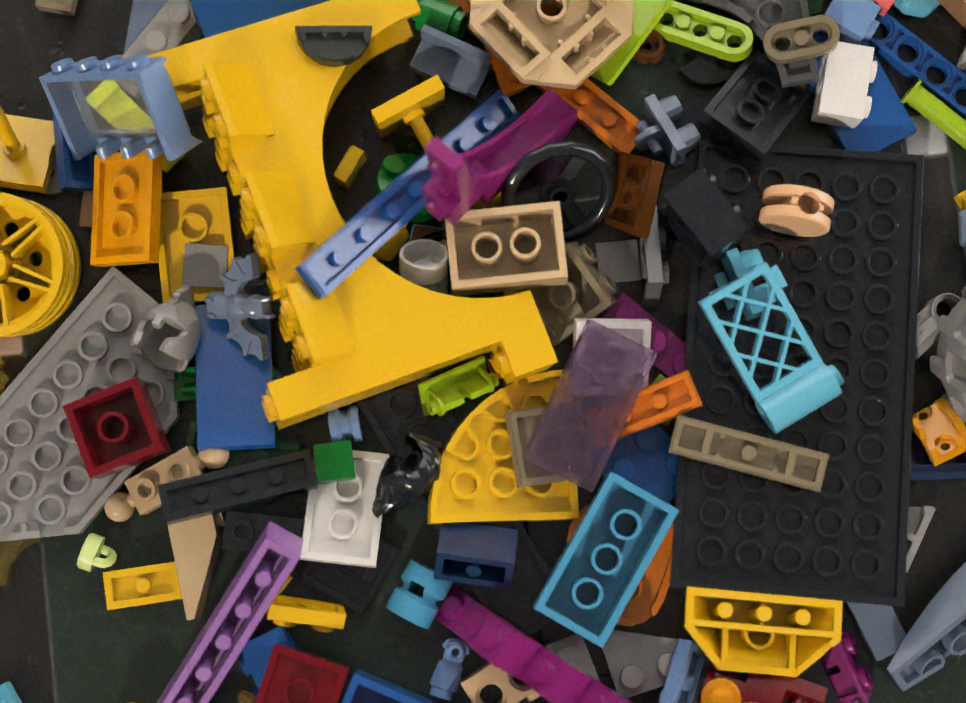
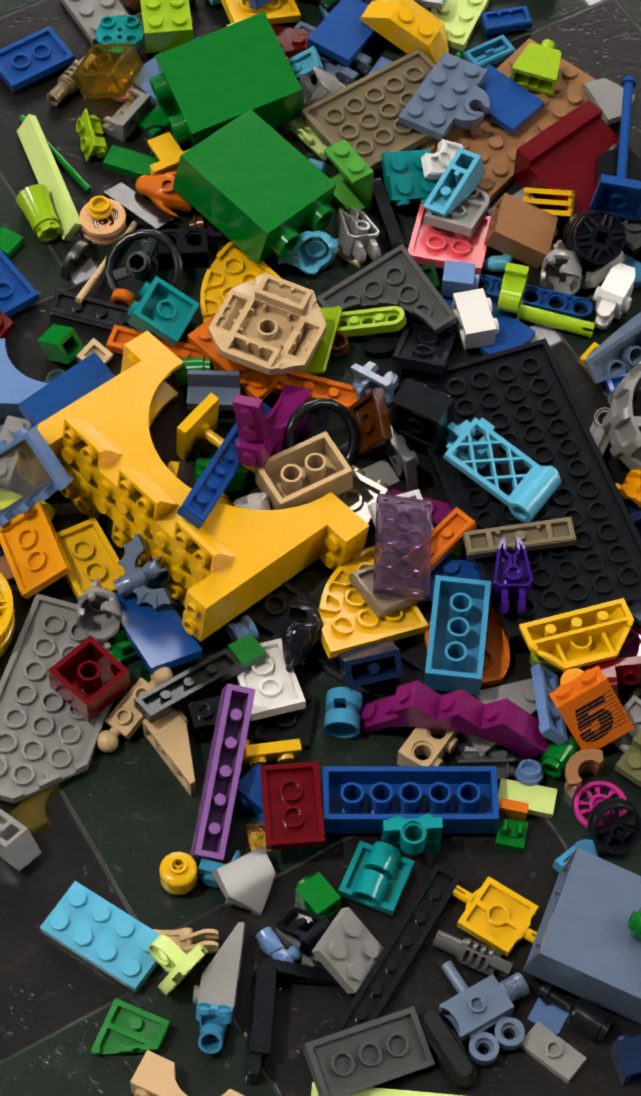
camera: 25 degrees left, 25 degrees down
yellowish green tile [77,533,117,573] -> none
yellow plate [103,561,182,610] -> none
light grey sticker [183,243,228,288] -> none
pearl dark grey tile [295,26,372,67] -> none
lime hinge [418,356,499,416] -> none
medium blue arm [429,638,469,701] -> none
light nougat head [759,184,835,237] -> none
dark tan plate [763,15,840,64] -> none
none -> dark purple hinge [492,537,533,613]
none -> lime leg [497,262,529,314]

